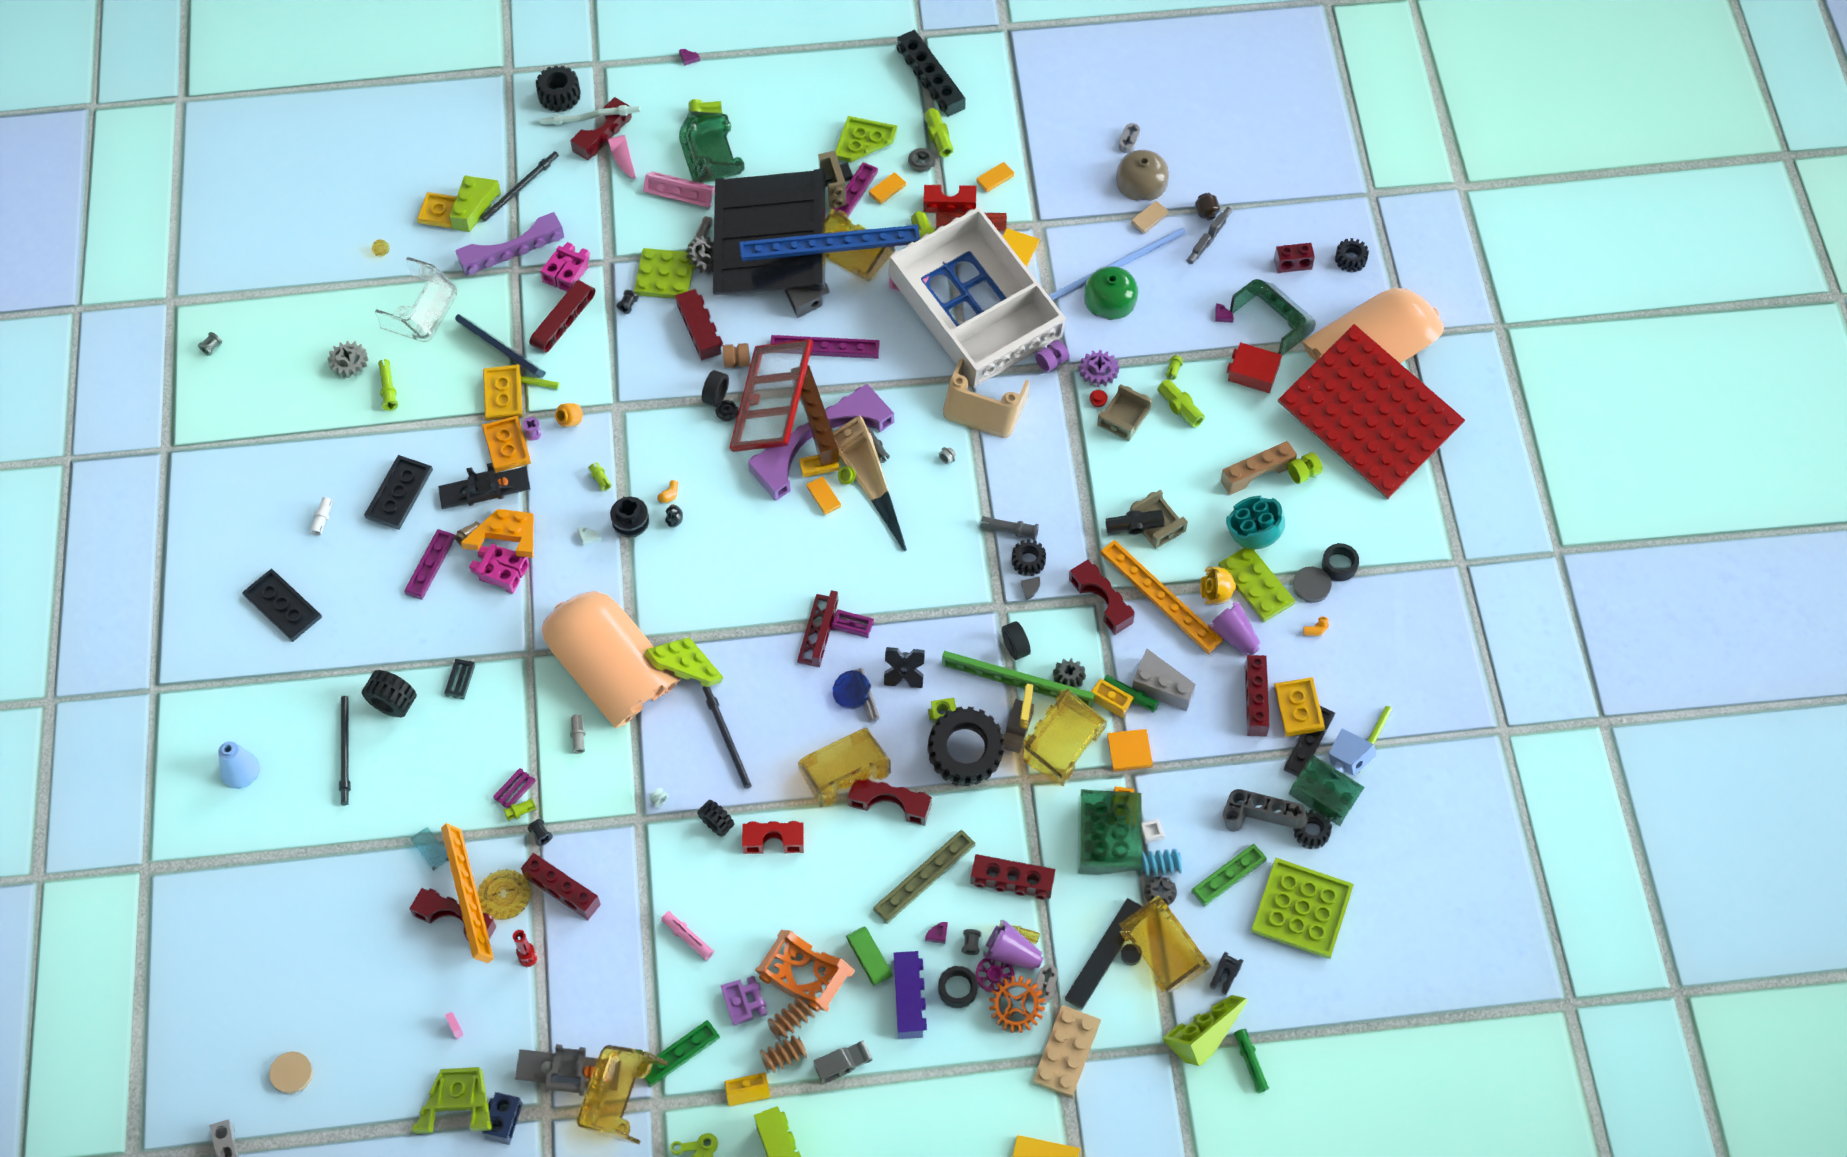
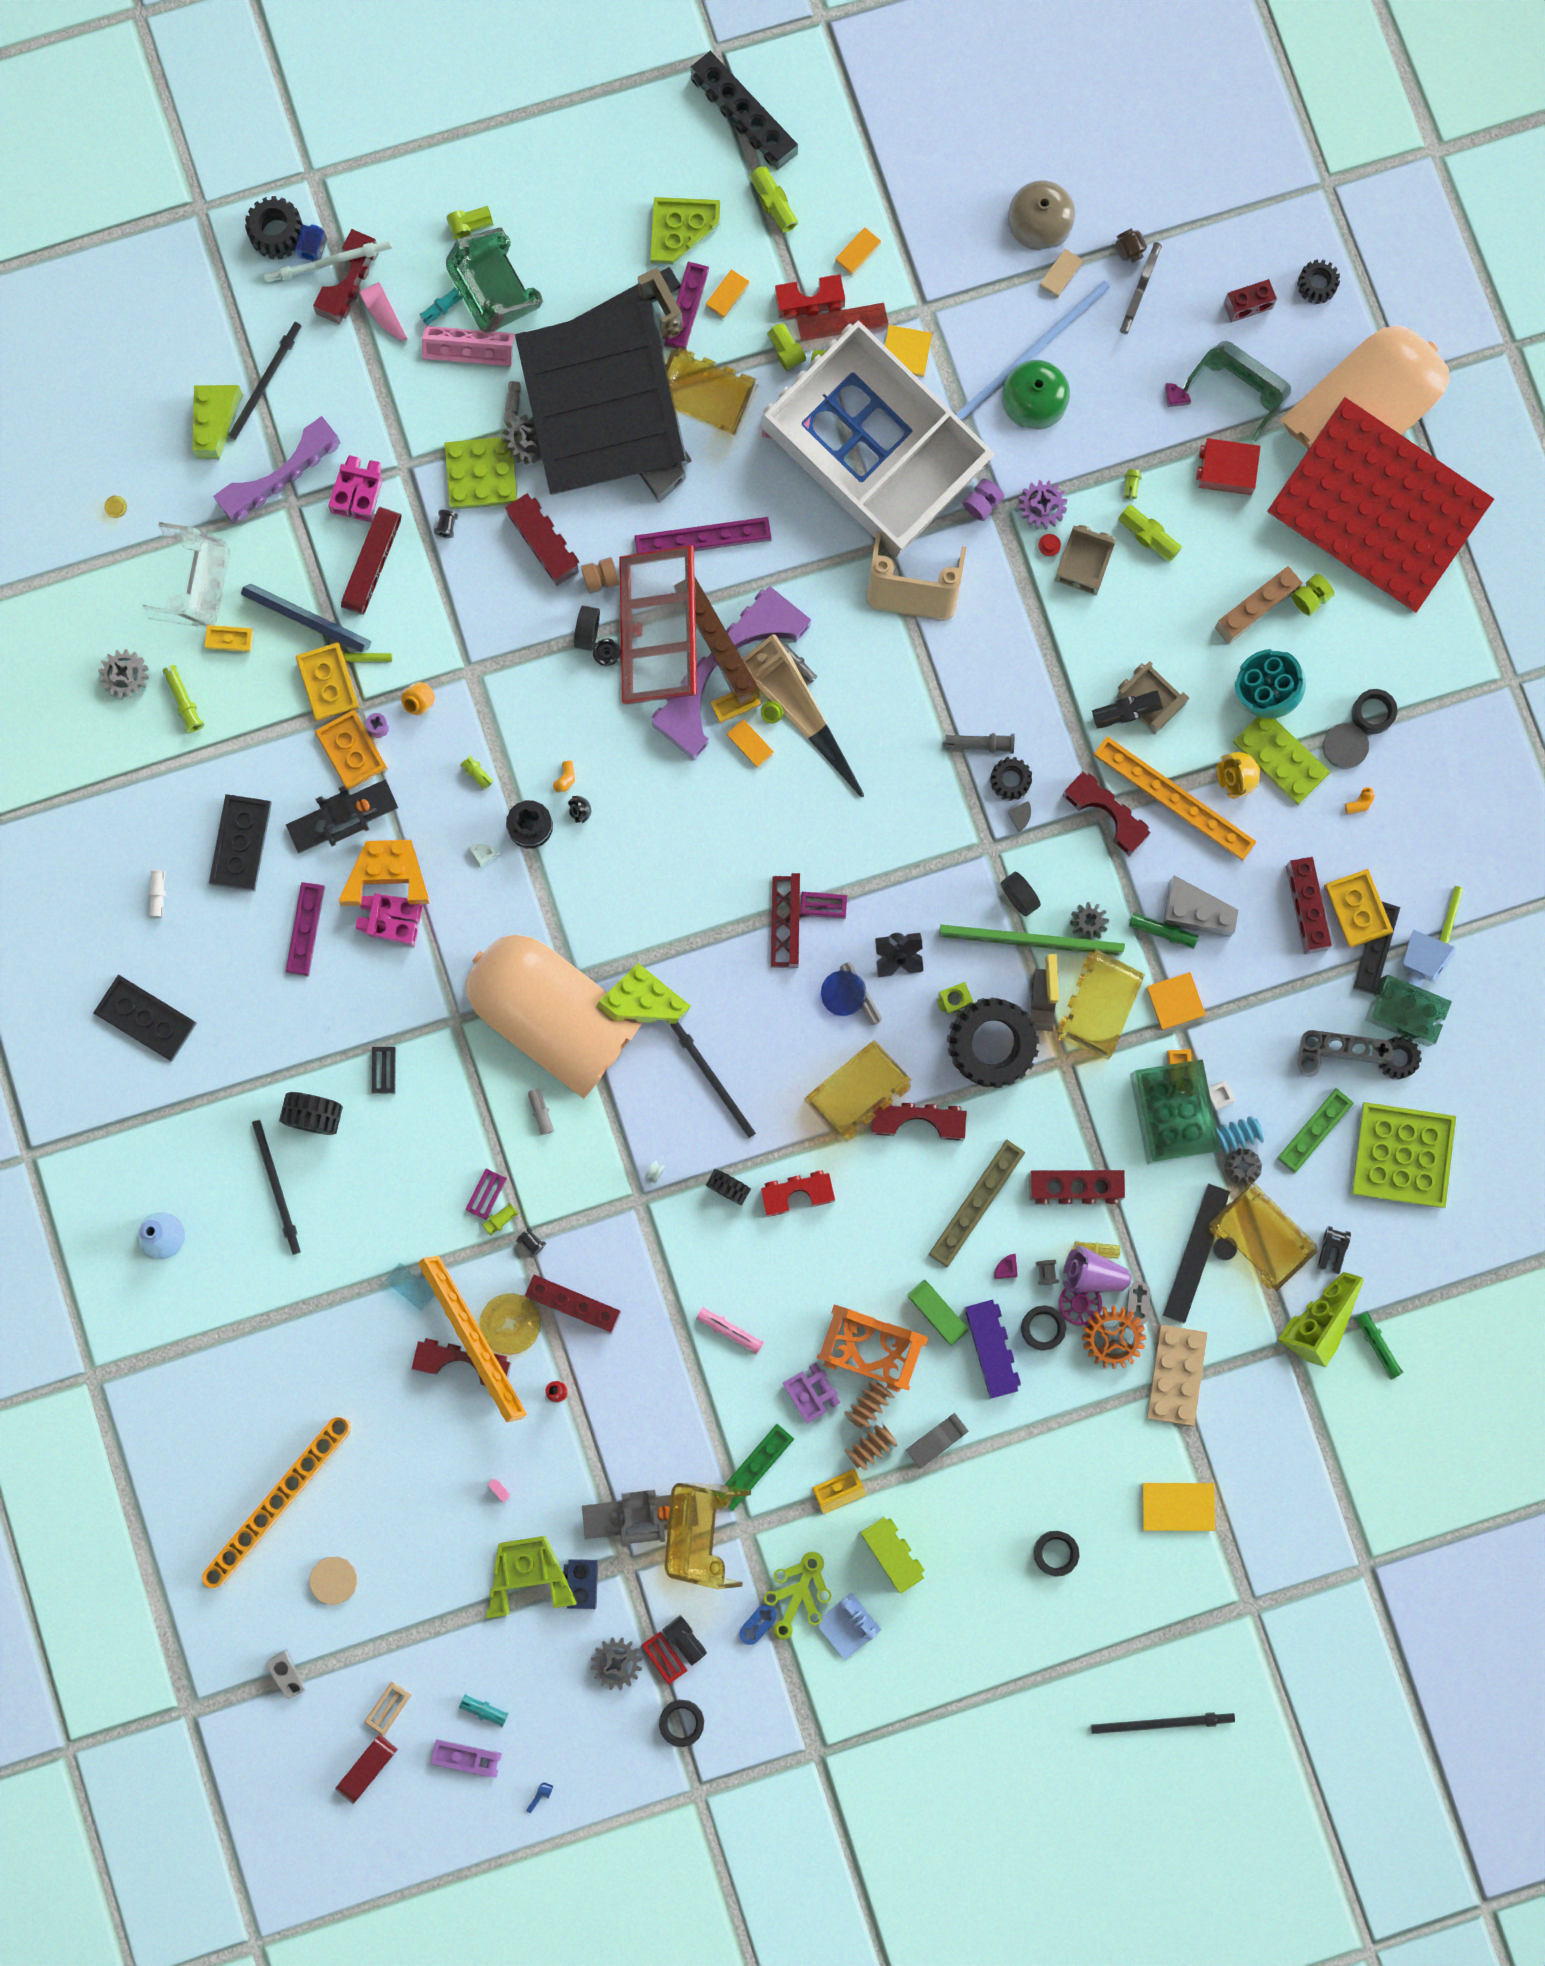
camera: 15 degrees left, 20 degrees up
yellow plate [417,192,457,229] -> none
dark tan cone [455,521,480,546] -> none
magenta tile [679,49,700,66] -> none
blue plate [739,225,920,261] -> none
dark grey gear [908,148,936,173] -> none
light grey plate [939,447,956,464] -> none
yellow slope [1091,678,1134,718] -> none
light grey beam [1119,123,1140,153] -> none
medium lavender cone [1208,601,1261,655] -> none
none -> light orange beam [202,1417,352,1588]
none -> yellow plate [204,625,254,653]
none -> clear blue brick [295,224,327,261]
none -> teal pin [419,287,463,326]

